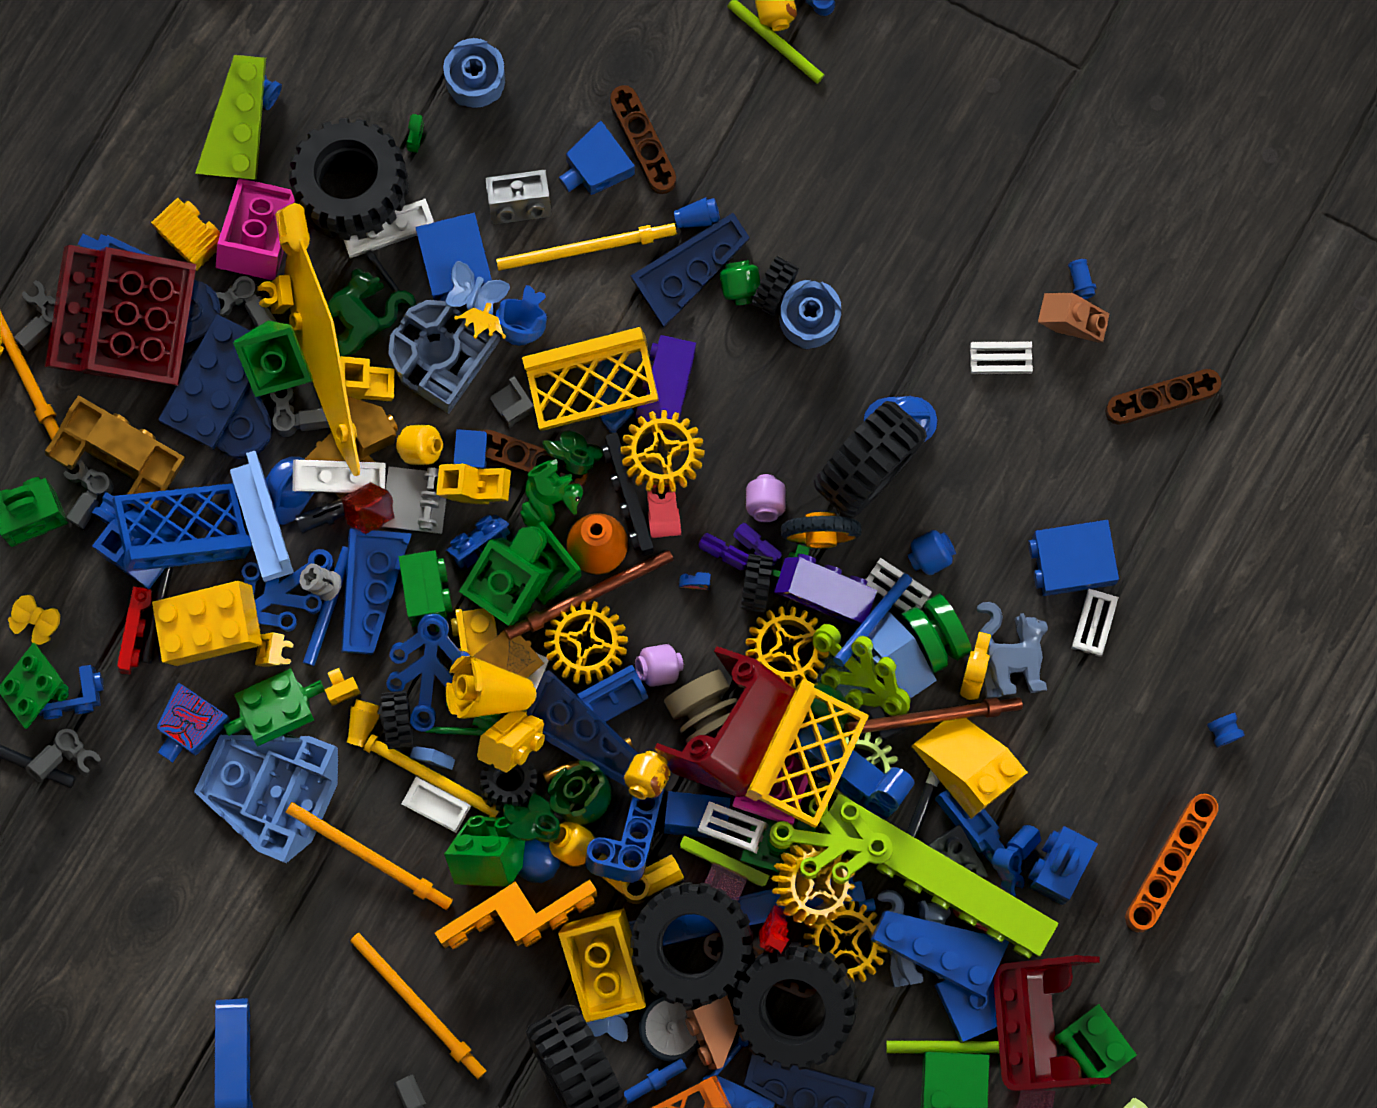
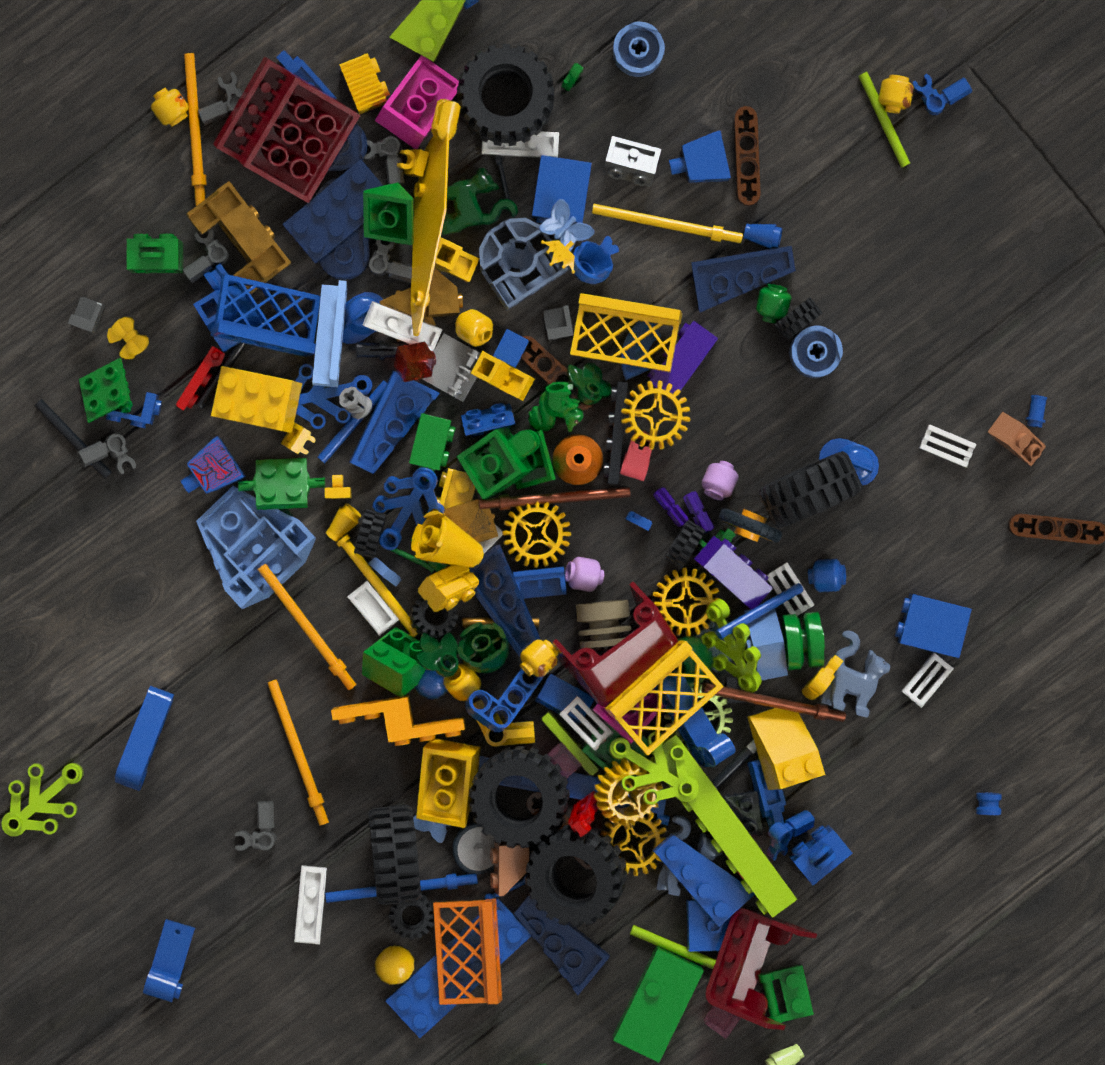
camera: 25 degrees right, 10 degrees up
orange beam [1125,794,1218,932] -> none

